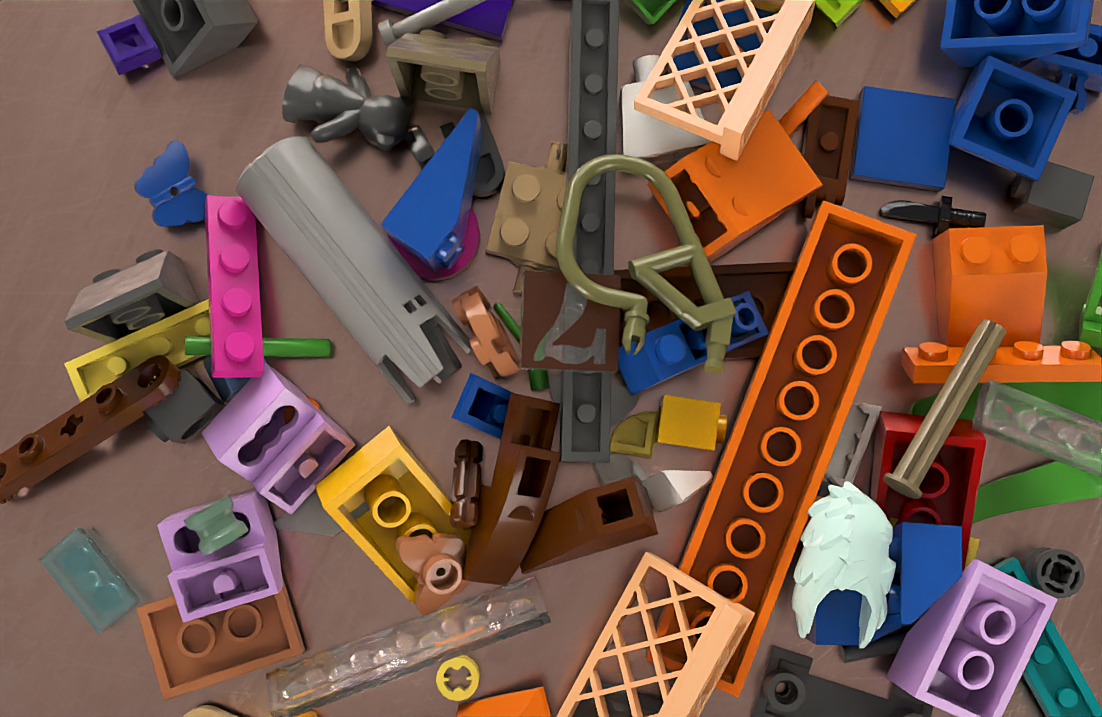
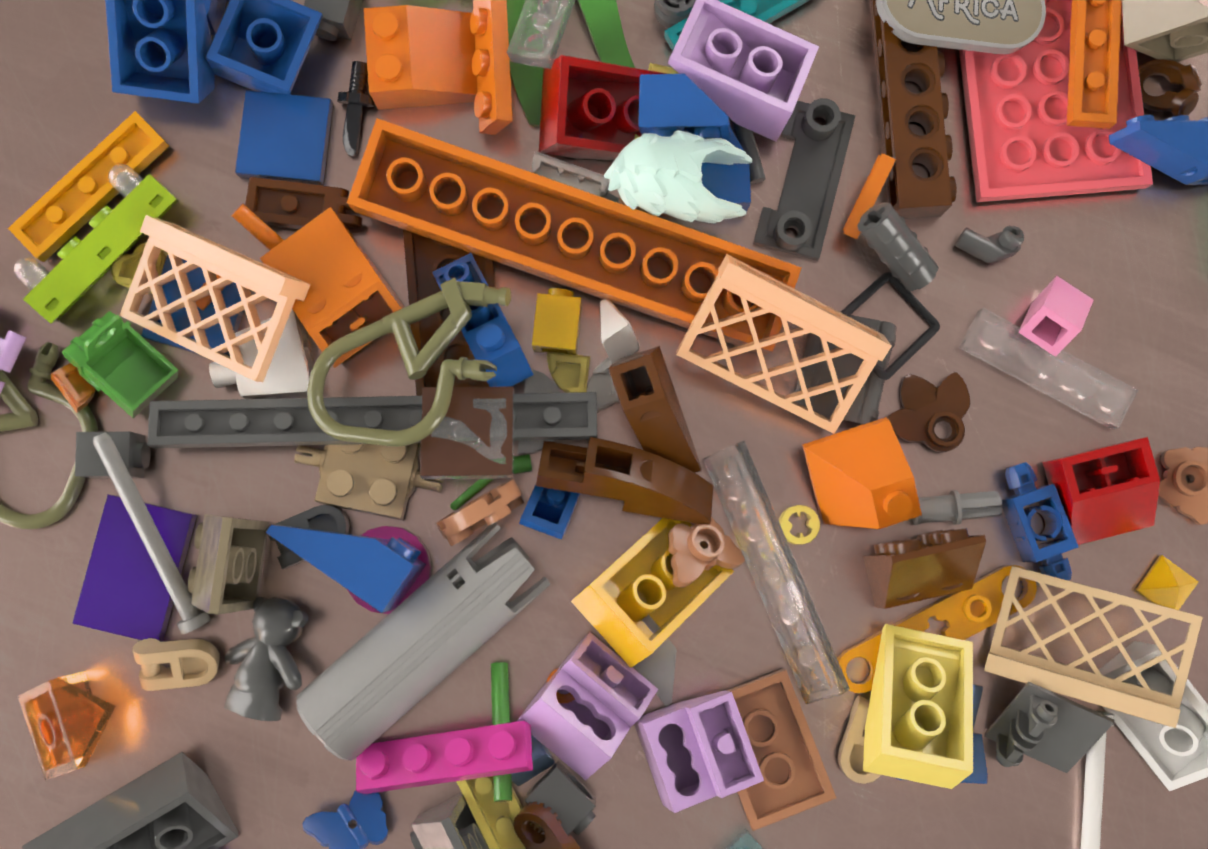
camera: 90 degrees left, 0 degrees up
sand green wheel [183,496,248,556] -> none
dark grey tile [404,125,435,170] -> none
reddish brown axle [450,439,483,530] -> none
dark tan axle [883,319,1006,499] -> none

